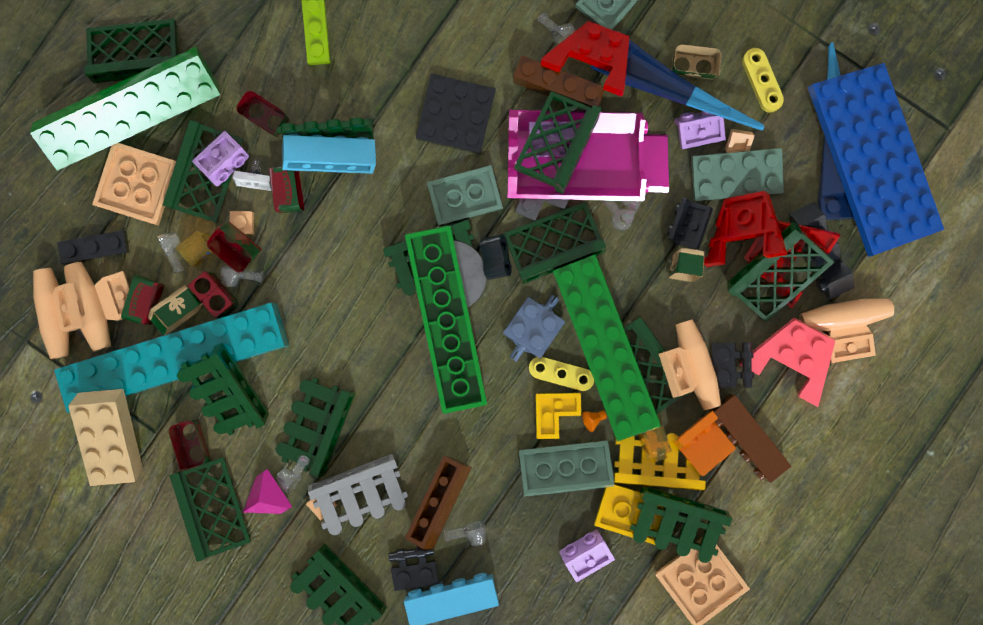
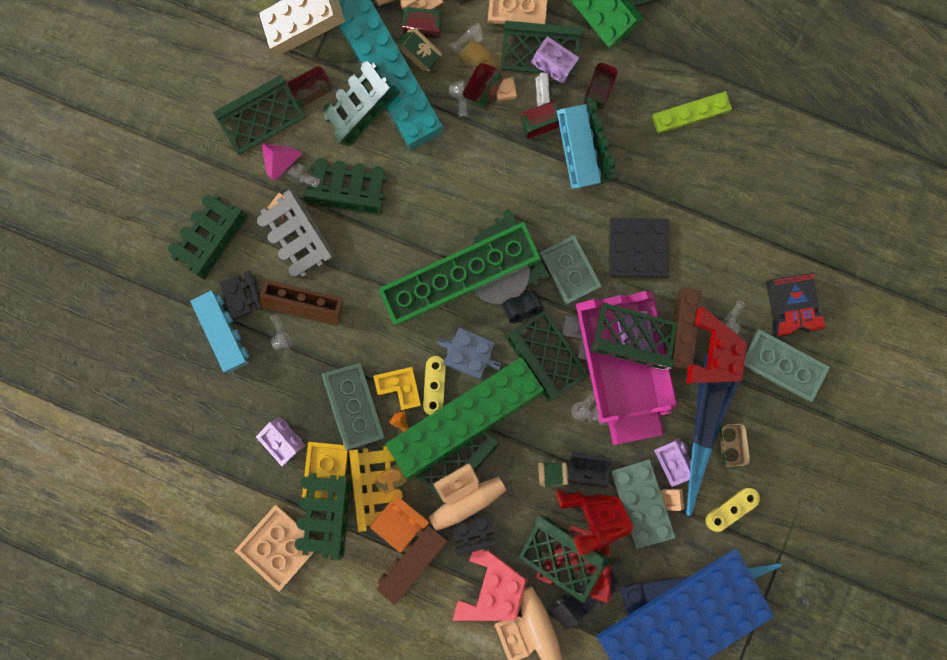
camera: 80 degrees right, 5 degrees down
dark red piece [187,271,238,318] -> none

